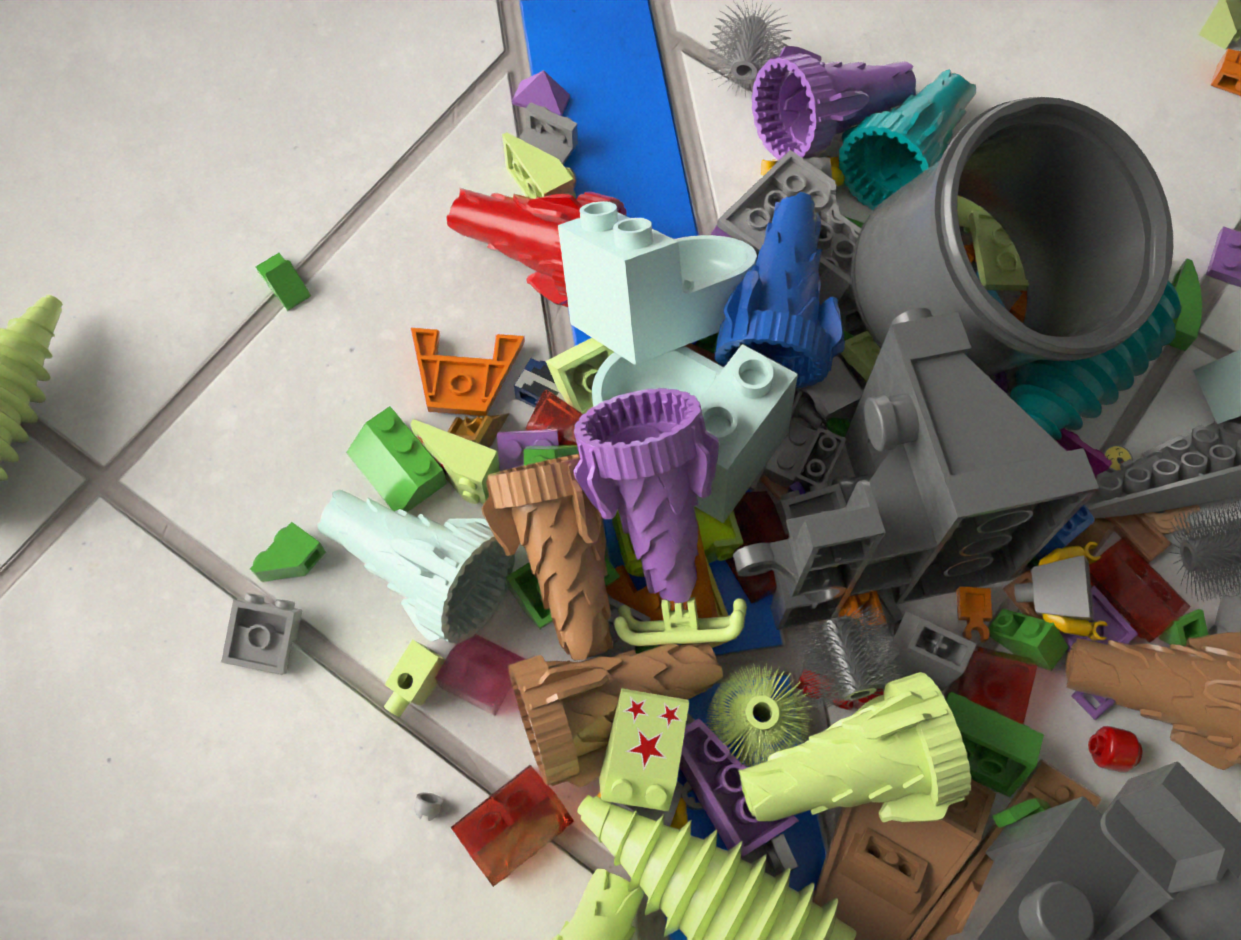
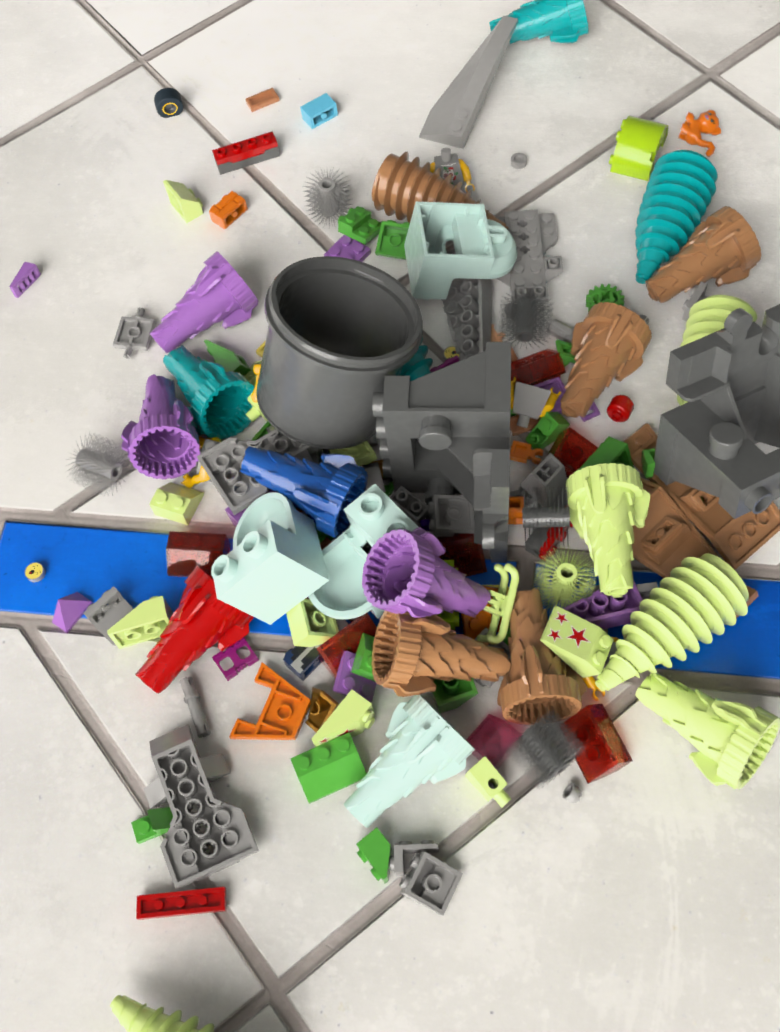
camera: 65 degrees left, 5 degrees down
none -> tile [25,562,46,582]
none -> light grey plate [113,307,156,359]
none -> red plate [136,887,227,920]
none -> light grey piece [144,724,259,889]
none -> yellowish green slope [149,482,204,525]
none -> medium lavender cone [150,251,259,353]
none -> clear red slope [166,531,230,577]
none -> light grey pin [180,677,211,738]
none -> magenta piece [212,638,259,681]
none -> light grey bracket [390,840,439,877]
none -> dark grey piece [506,711,586,788]

